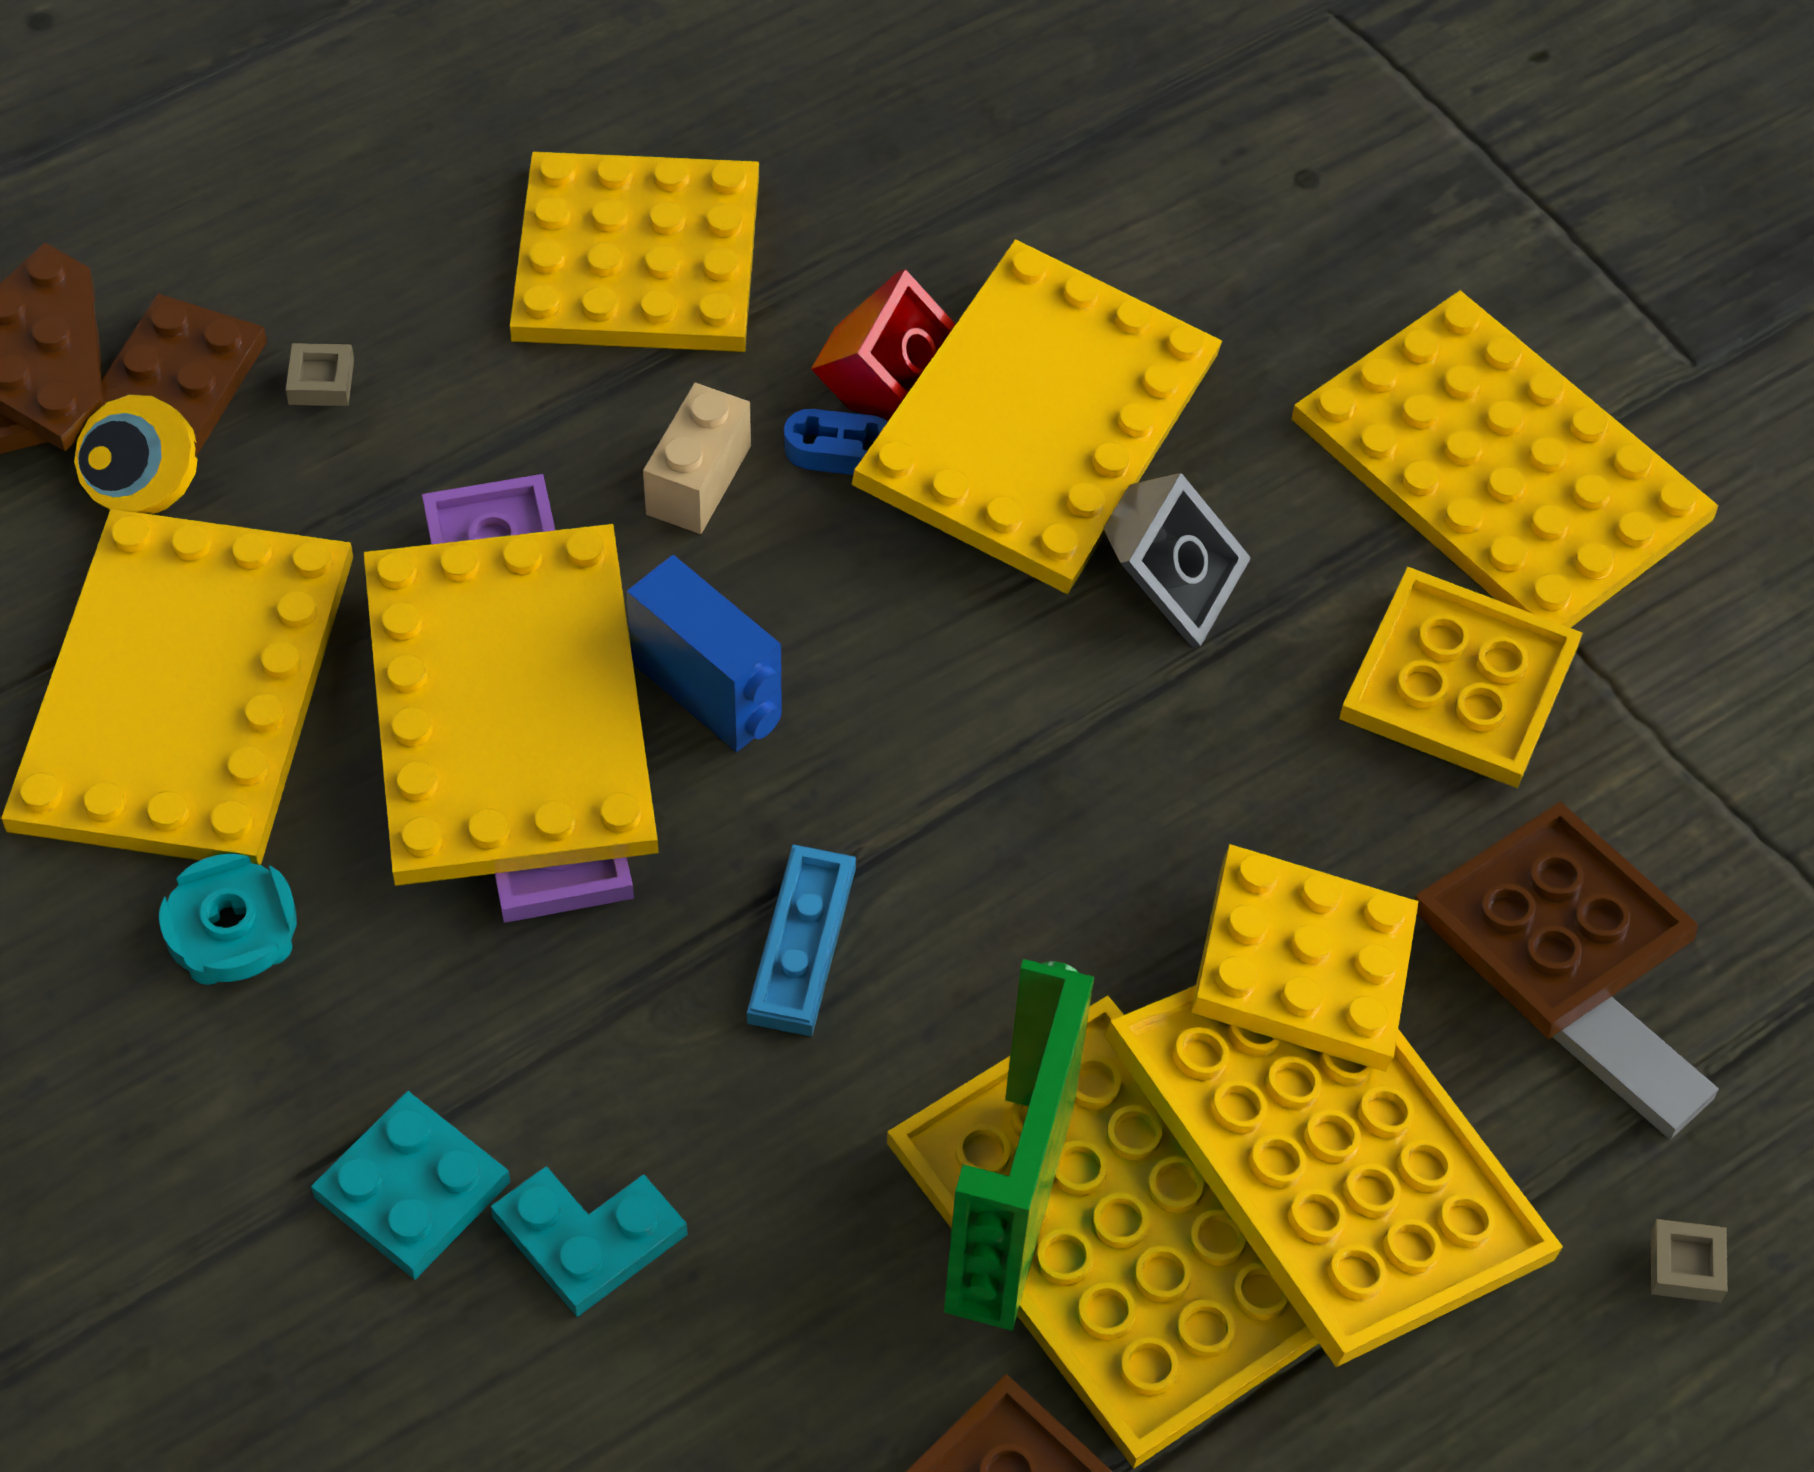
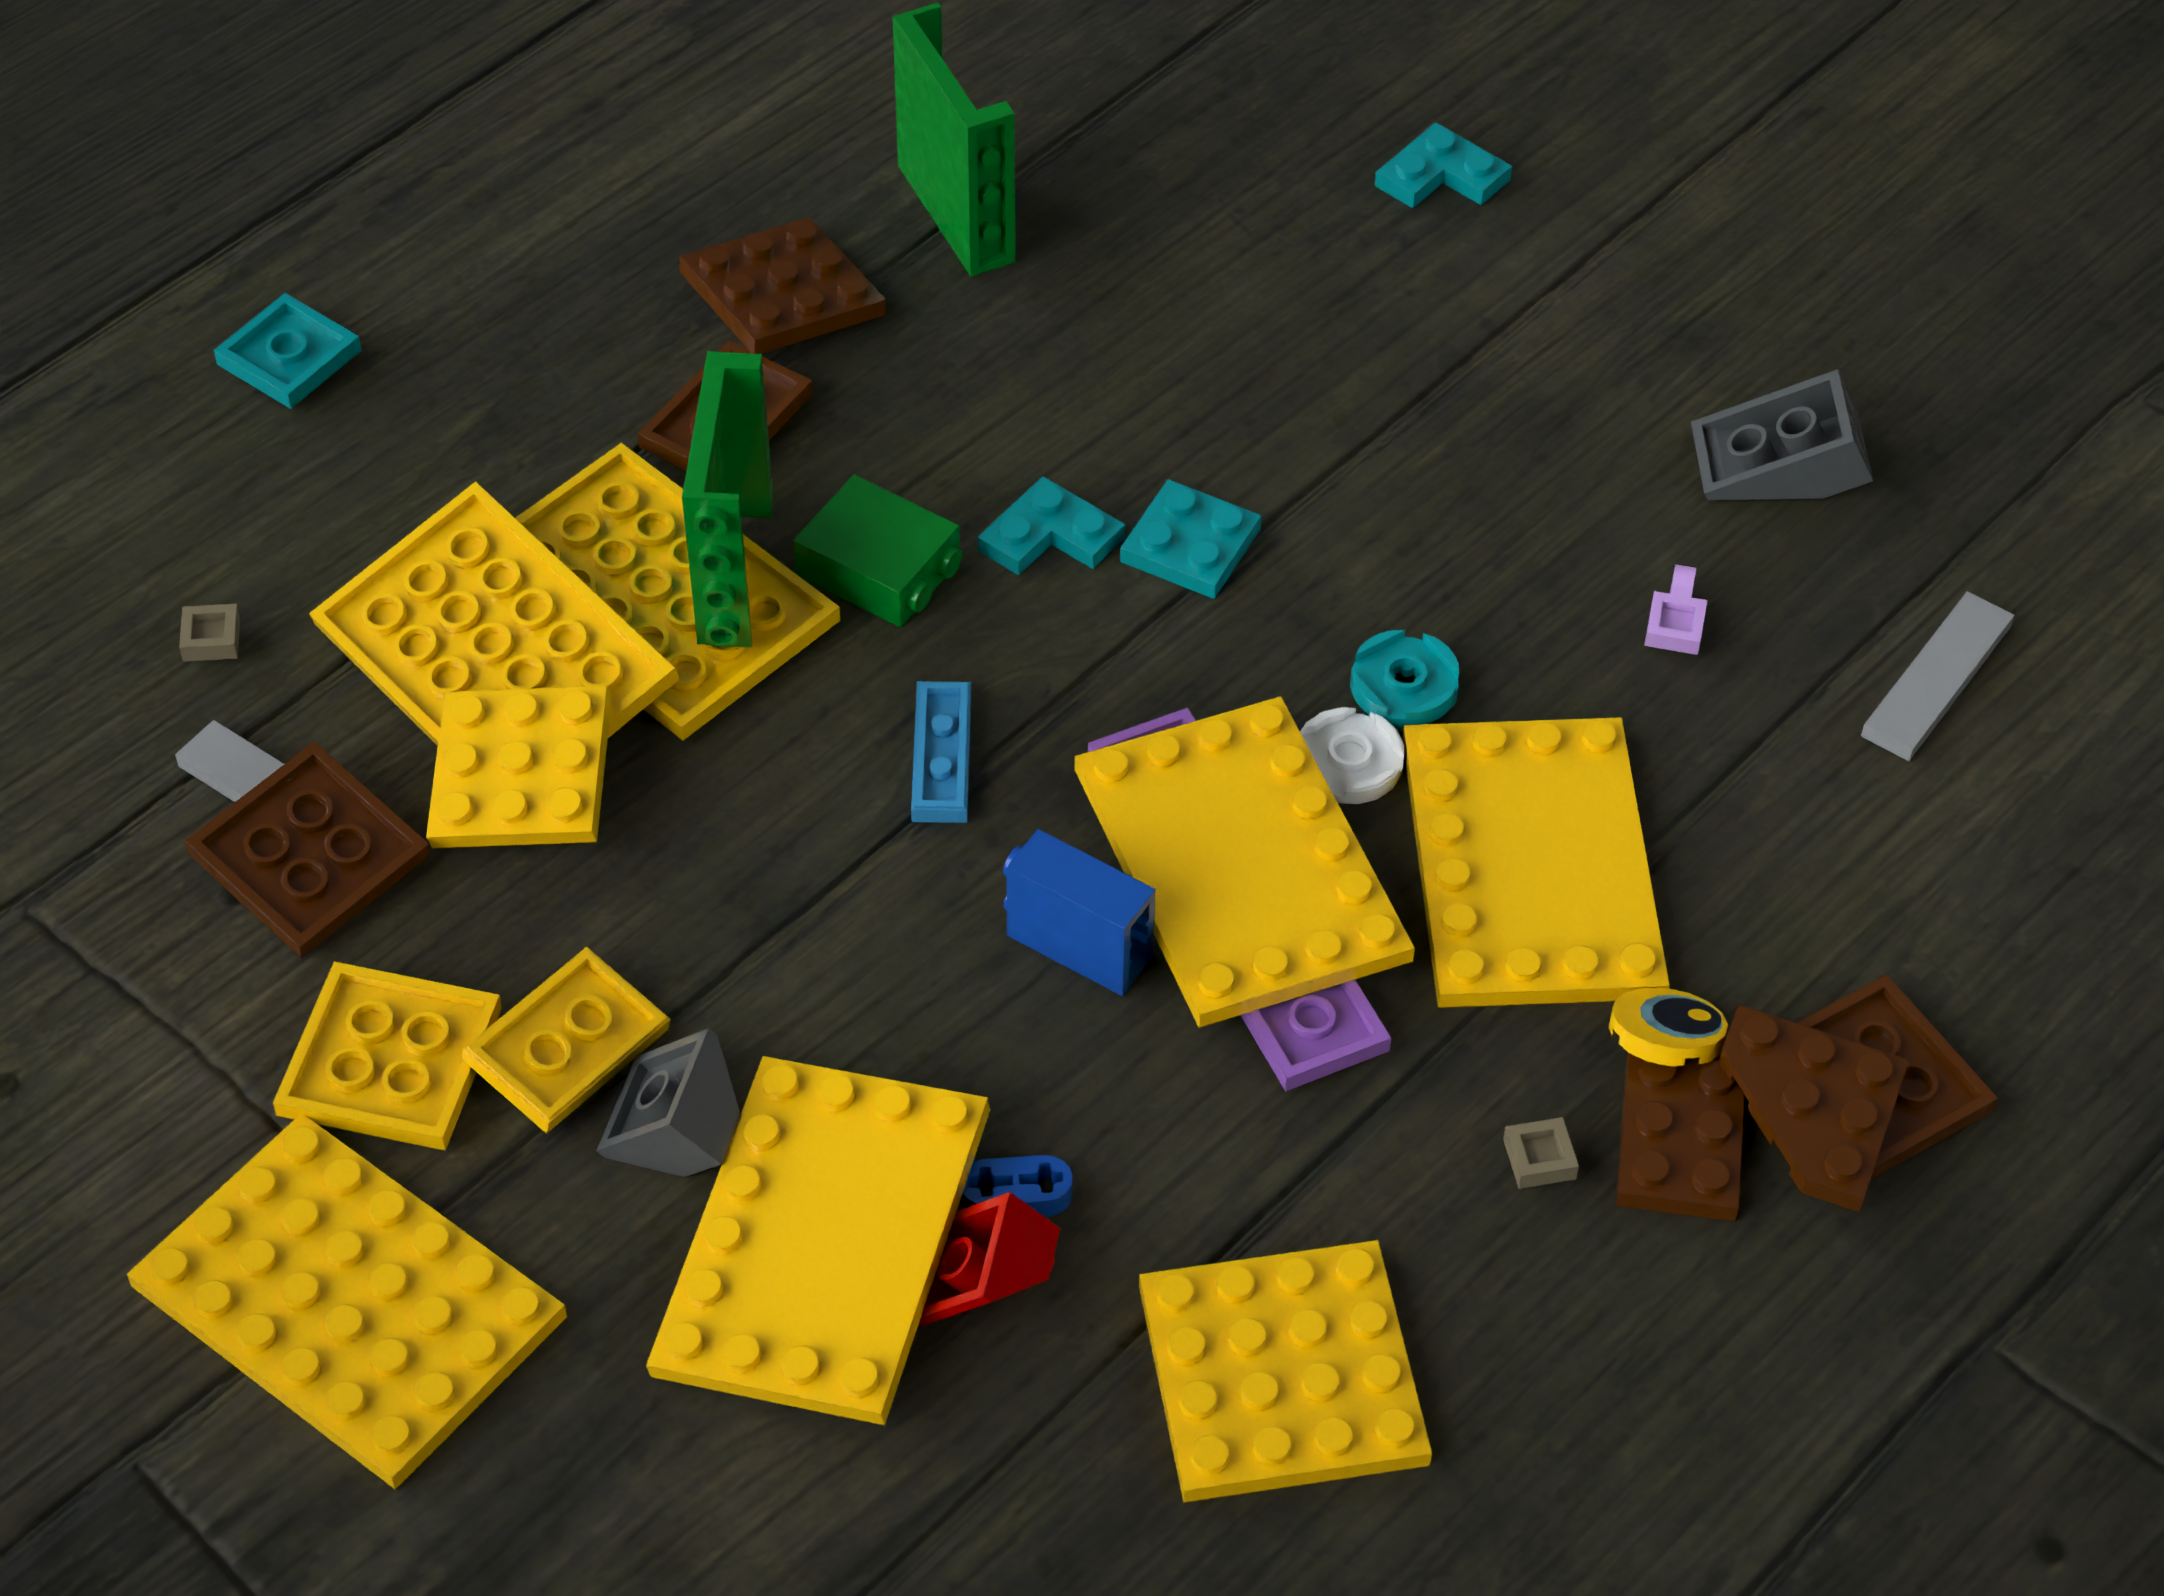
camera: 170 degrees right, 5 degrees down
tan brick [643,383,751,534] -> none
none -> yellow tile [462,947,671,1134]
none -> green brick [793,474,963,628]
none -> white tile [1300,707,1405,805]

